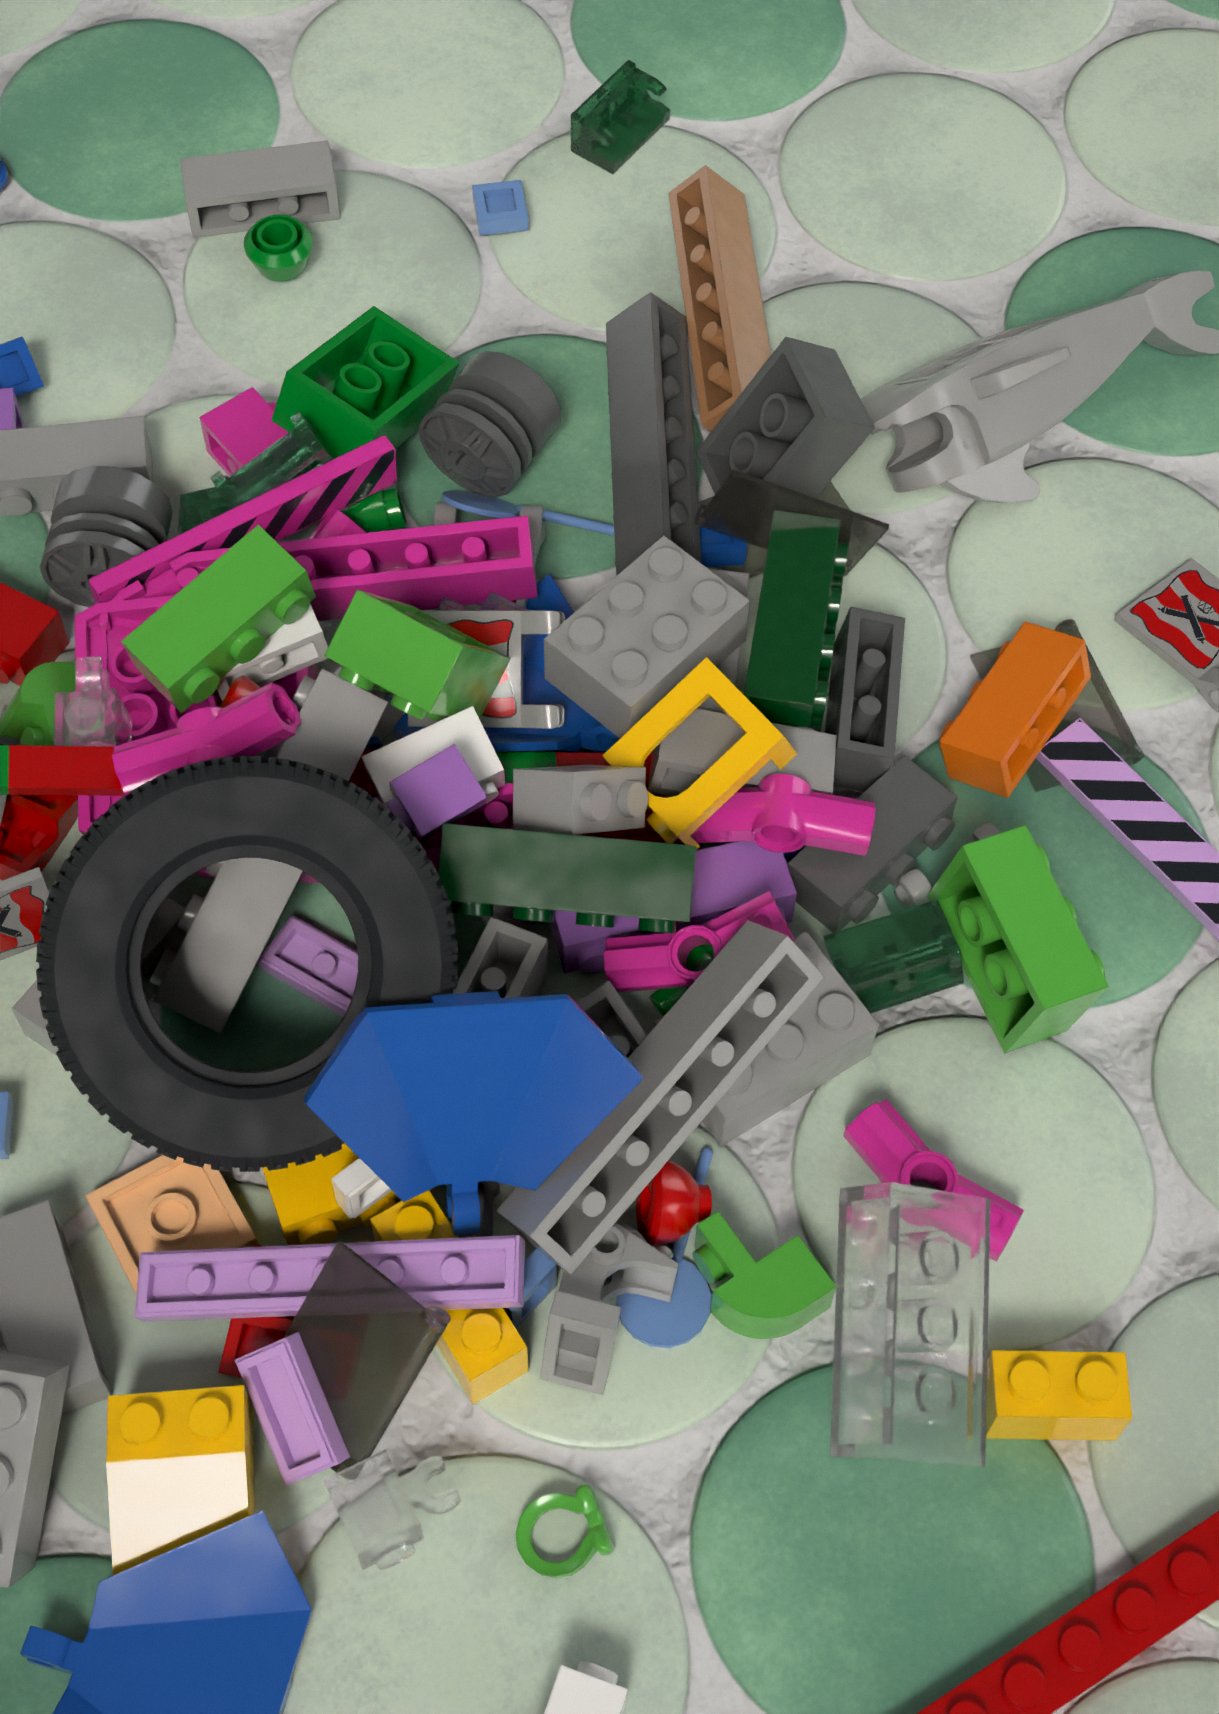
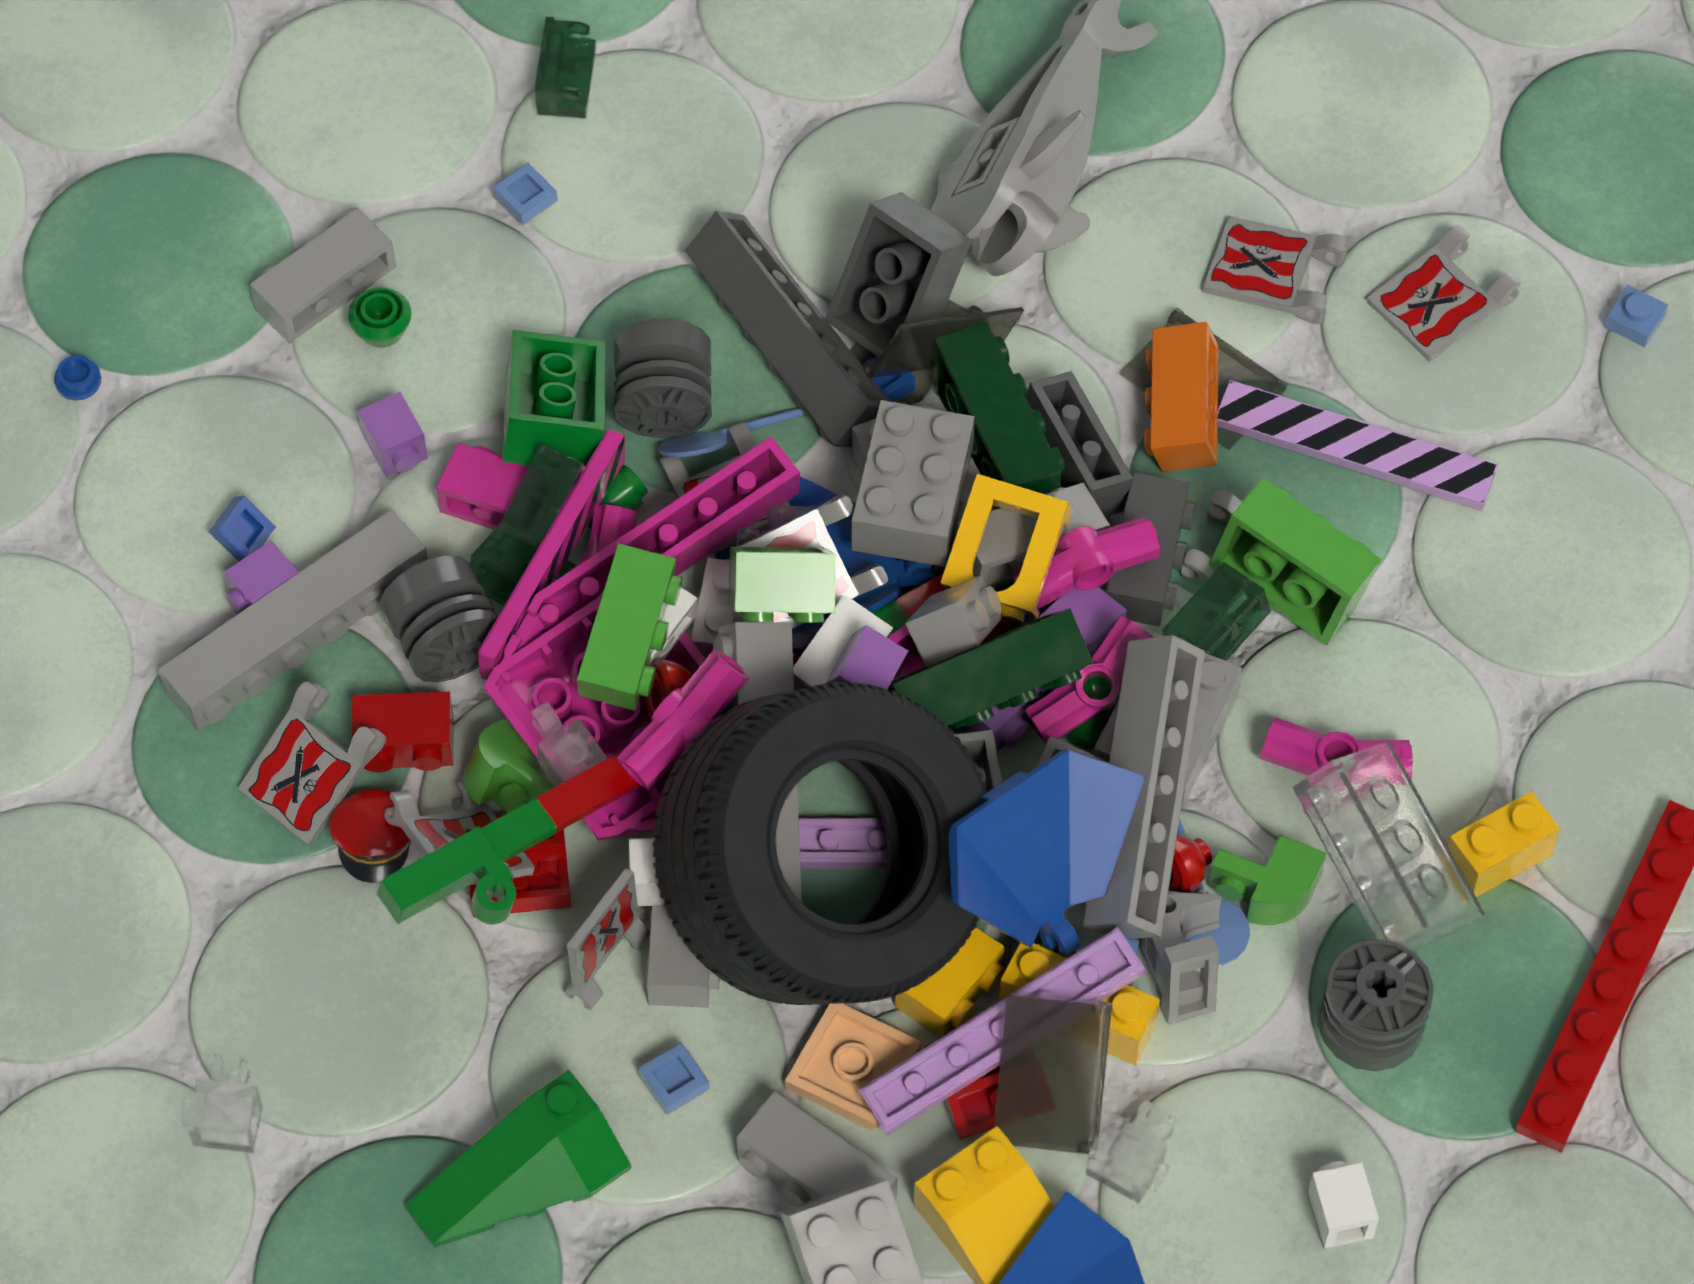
camera: 30 degrees left, 0 degrees up
lavender tile [235,1332,350,1485] -> none
white tile [331,1158,392,1219] -> none
bright green piece [515,1485,615,1579] -> none
medium nougat brick [668,165,771,432] -> none
none -> medium lavender brick [358,392,428,477]
none -> dark grey wheel [1319,939,1434,1072]

